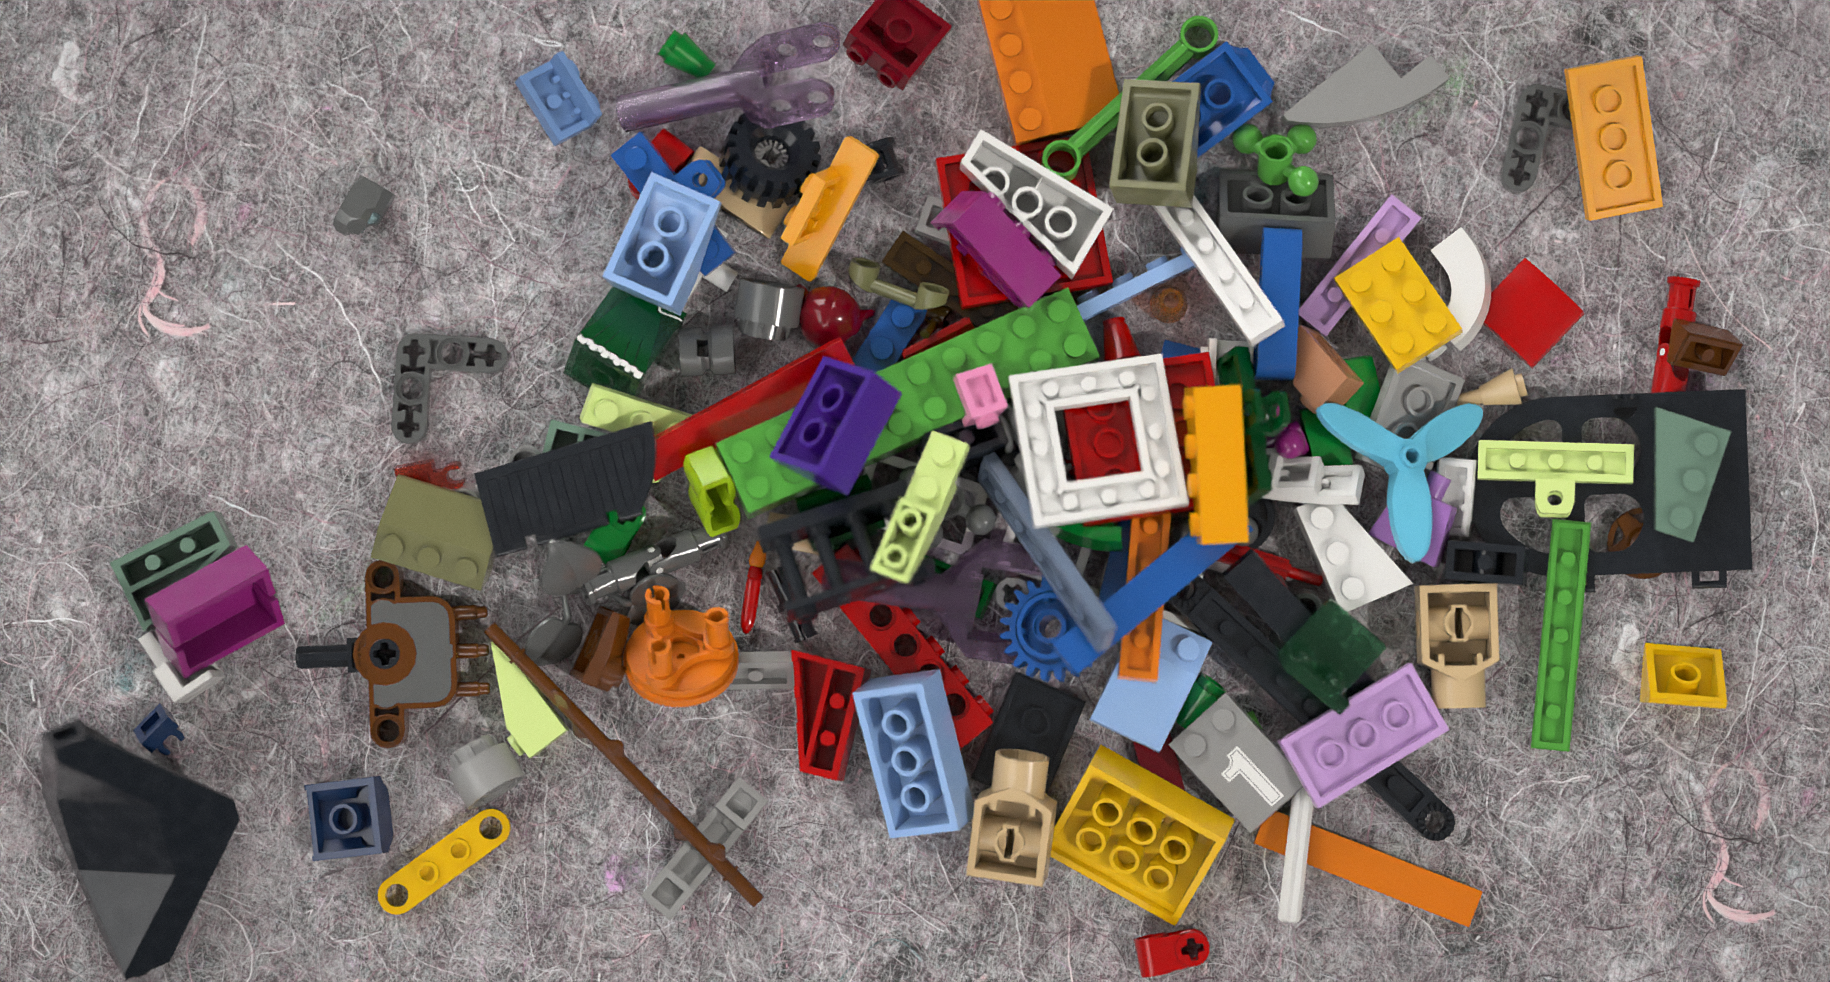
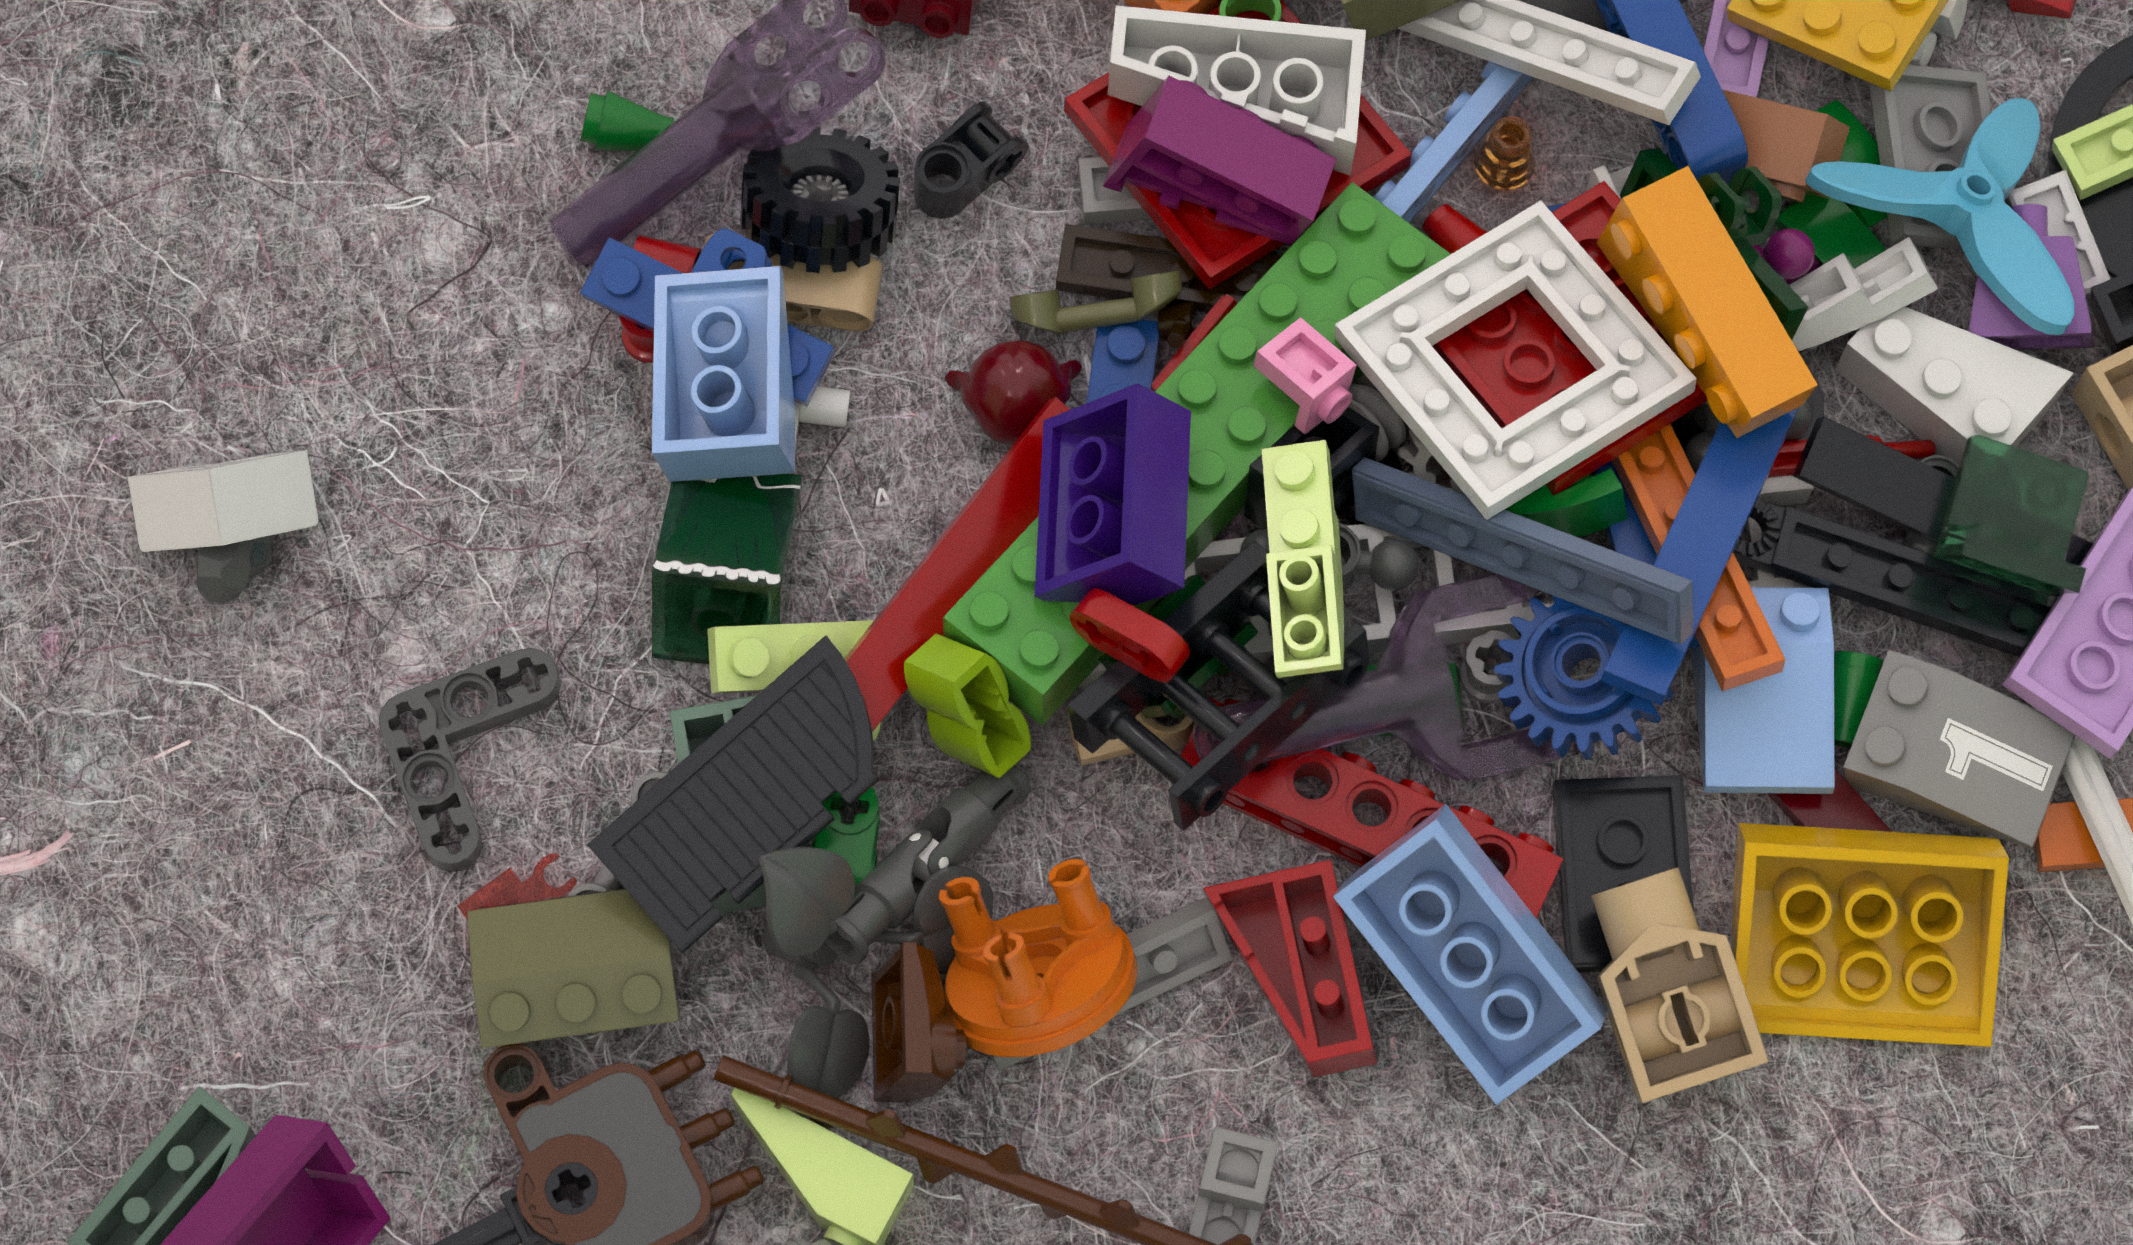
camera: 30 degrees left, 15 degrees down
medium blue bracket [515,51,602,146] -> none
dark grey wheel [679,325,736,377] -> none
dark grey piece [734,278,805,341] -> none
red piece [741,540,767,634] -> none
black pin [766,566,818,644] -> none
light orange bracket [781,136,879,282] -> none
red piece [1134,928,1210,978] -> none
tan cone [1457,368,1528,406] -> none
none -> white panel [128,450,318,552]
none -> red beam [1069,588,1190,683]

